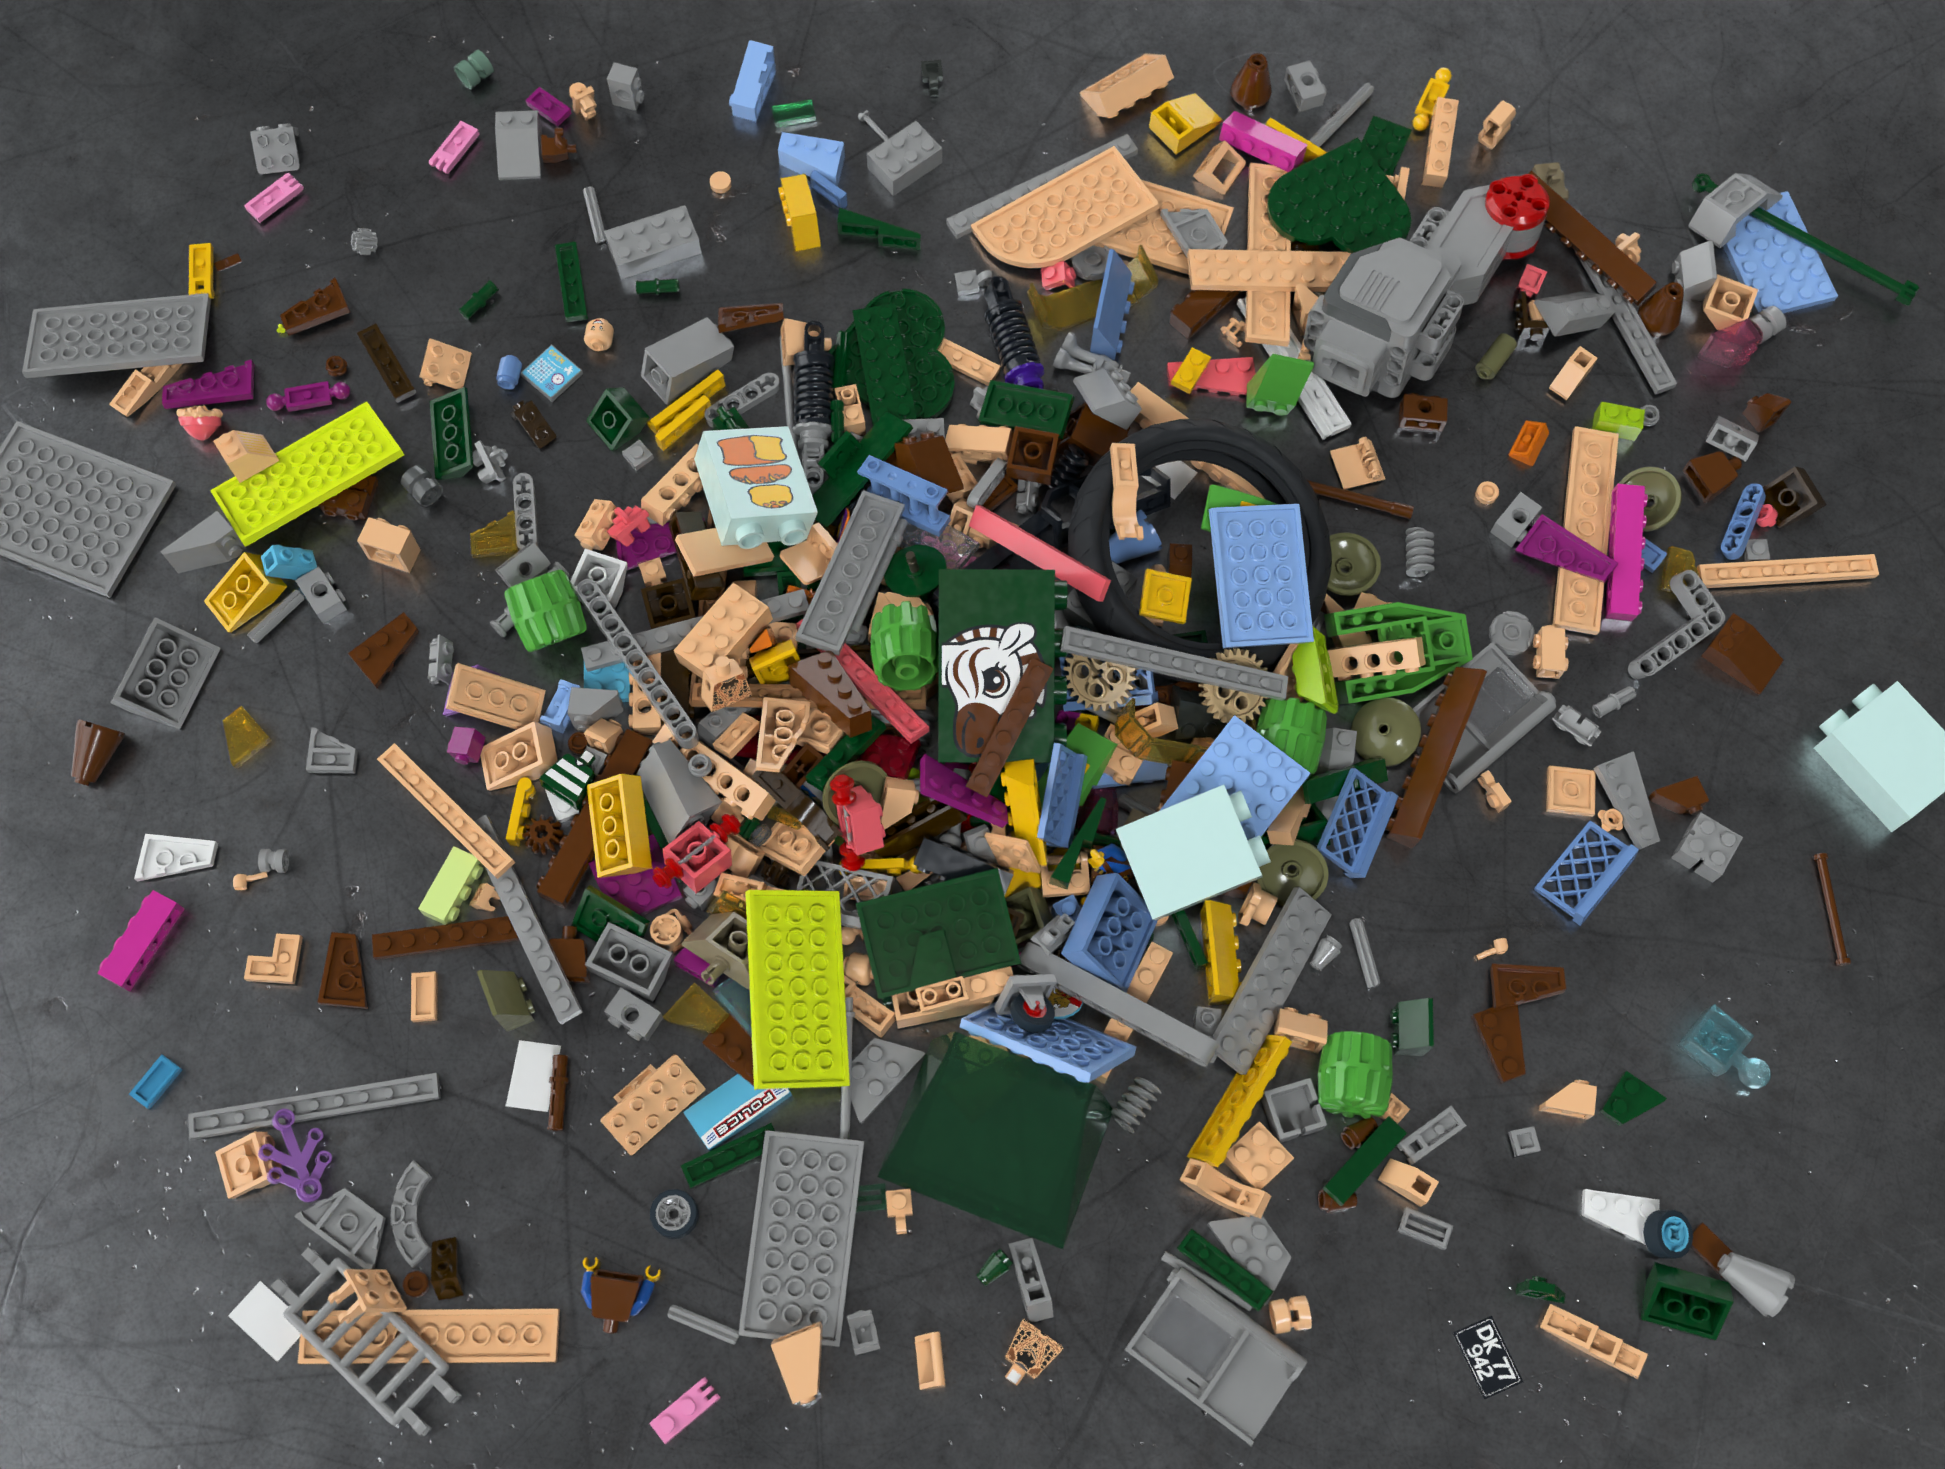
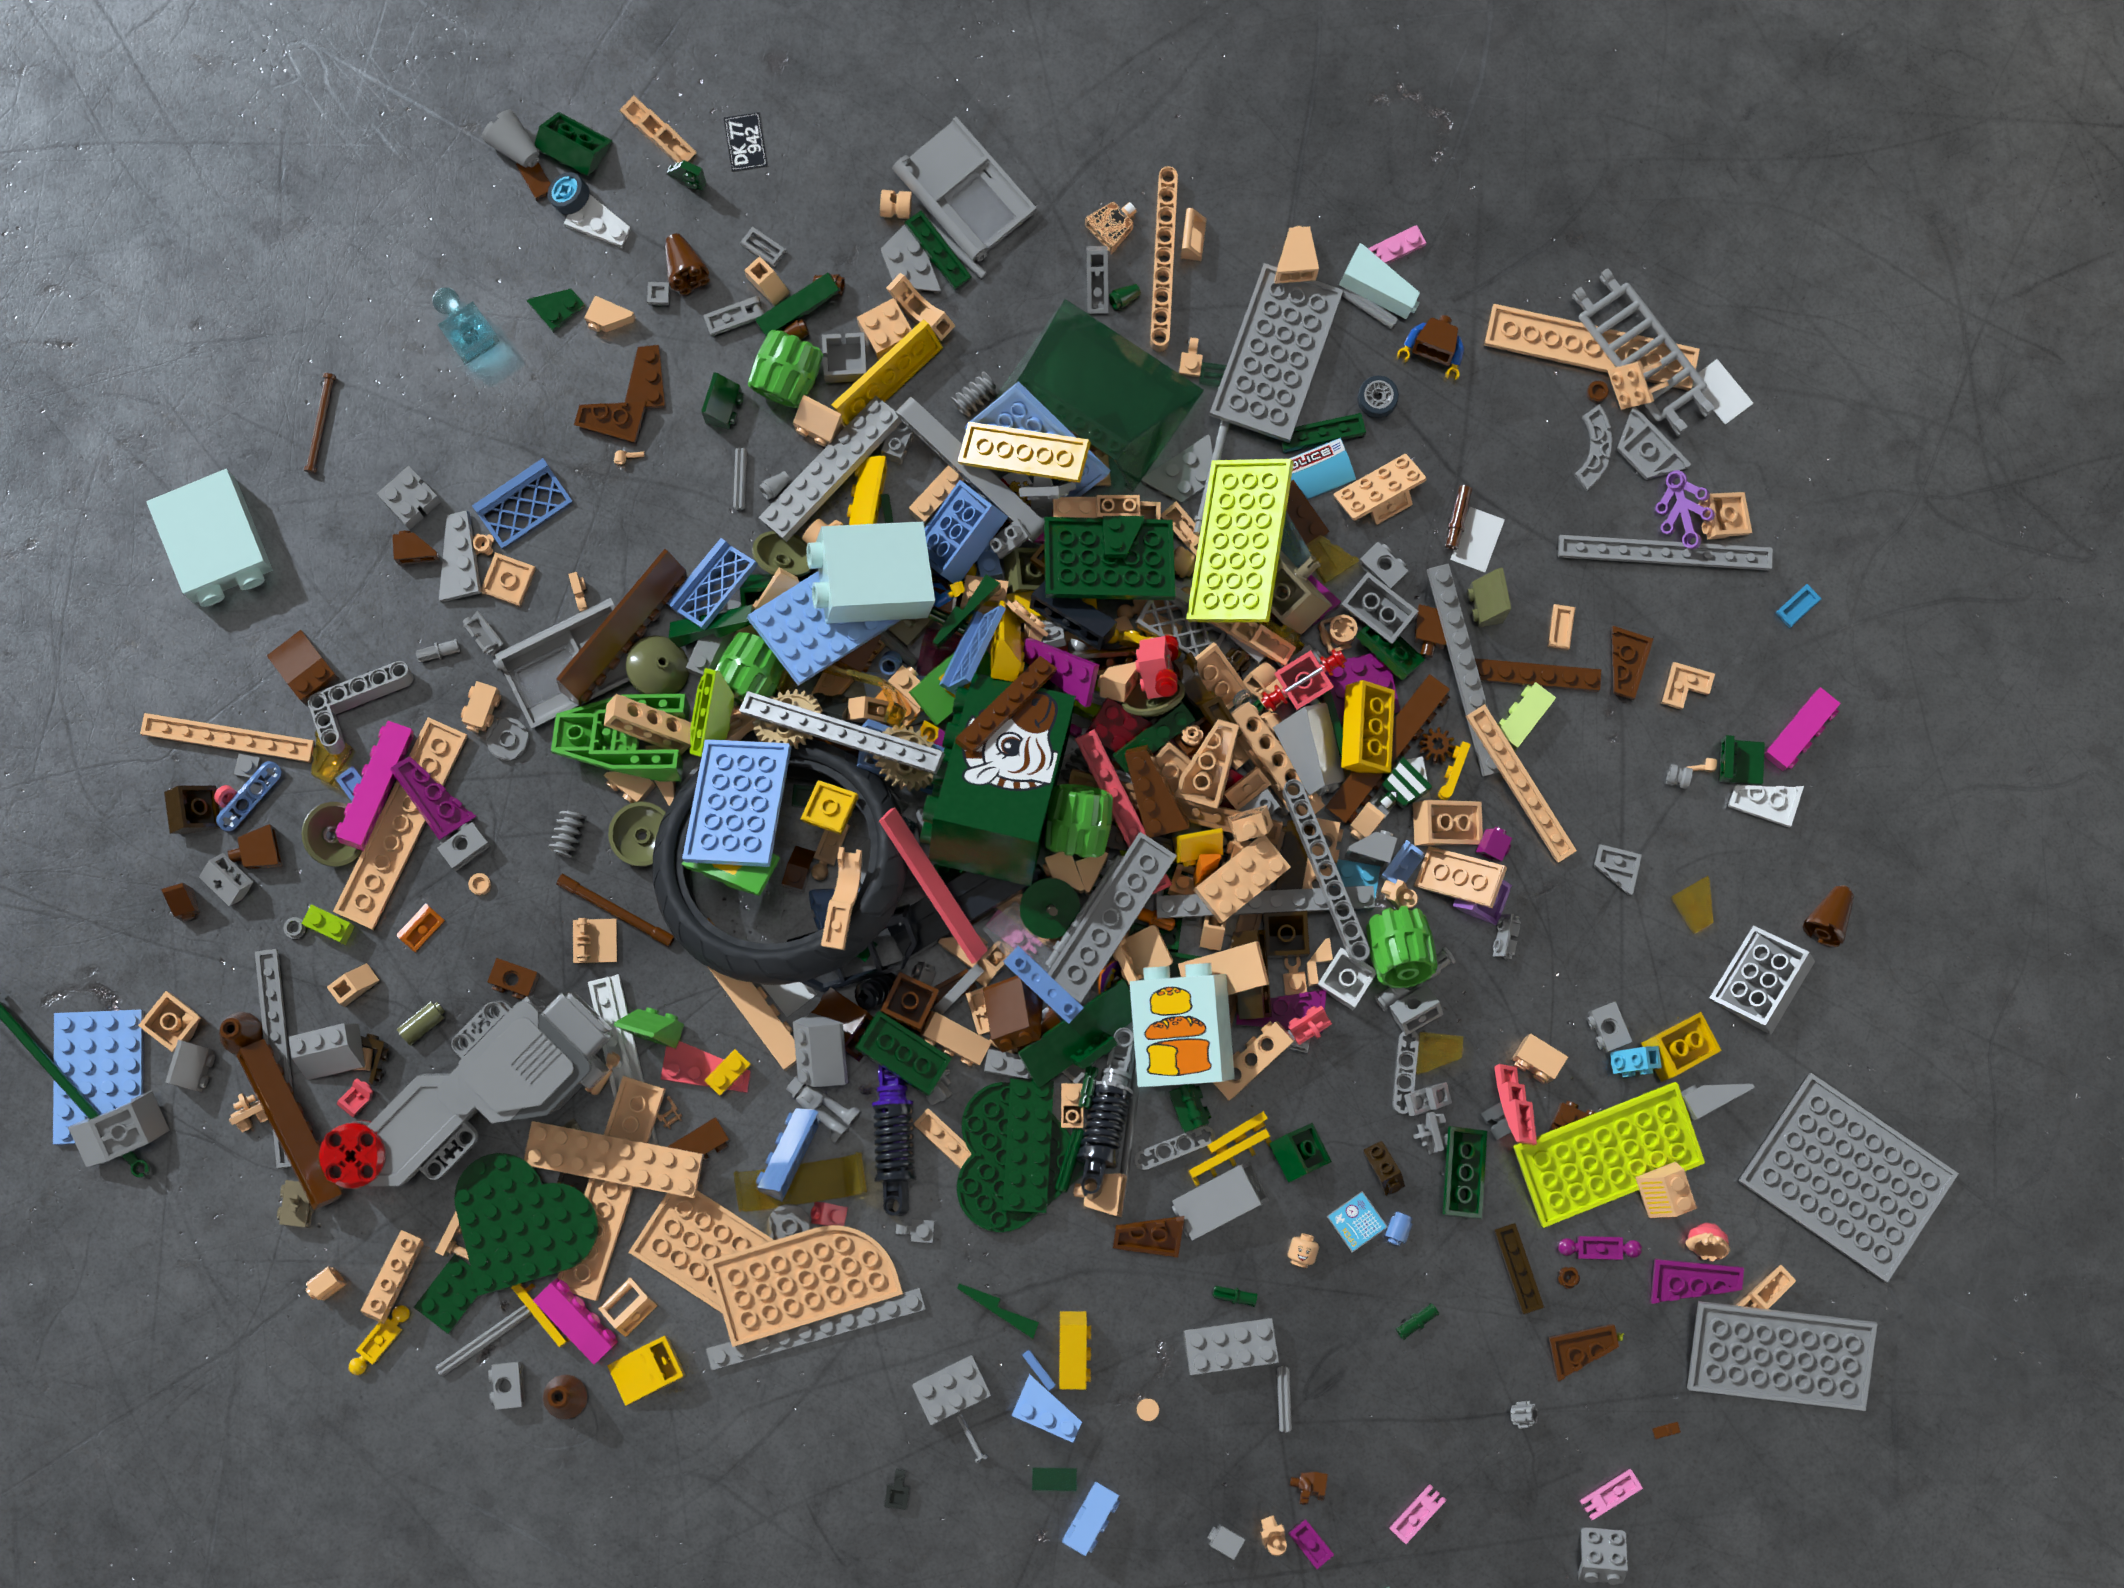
camera: 165 degrees left, 10 degrees up
yellow plate [189,243,215,299] -> none
light grey axle [247,589,305,643] -> none
reddish brown wing [348,612,419,688] -> none
light nougat hinge [419,338,472,390] -> none
dark brown bracket [431,1237,464,1300] -> none
light nougat tile [469,883,500,911] -> none
light grey slope [495,110,542,180] -> none
dark green plate [555,241,588,322] -> none
reddish brown plate [568,732,590,755] -> none
light nougat brick [575,499,617,550] -> none
light grey plate [622,440,654,471] -> none
light grey plate [688,754,712,777] -> none
light grey bracket [847,1310,880,1355] -> none
light nougat slope [1080,54,1174,119] -> none
light grey wing [1160,209,1228,259] -> none
light nougat tile [1292,283,1319,336] -> none
light nougat tile [1379,1093,1410,1124] -> none
clear pink slope [1697,318,1763,368] -> none
light grey wheel [1743,306,1786,345] -> none
none -> reddish brown cone [665,233,710,295]
none -> medium blue brick [879,651,902,676]
none -> plate [958,422,1091,483]
none -> light nougat beam [1150,166,1178,352]
none -> light nougat plate [1182,725,1203,746]
none -> light nougat slope [1306,938,1333,987]
none -> light aqua slope [1339,243,1420,319]
none -> light nougat hips [1381,879,1418,910]
none -> light grey slope [1404,1082,1452,1116]
none -> coral slope [1494,1064,1537,1145]
none -> dark green bracket [1719,735,1765,785]

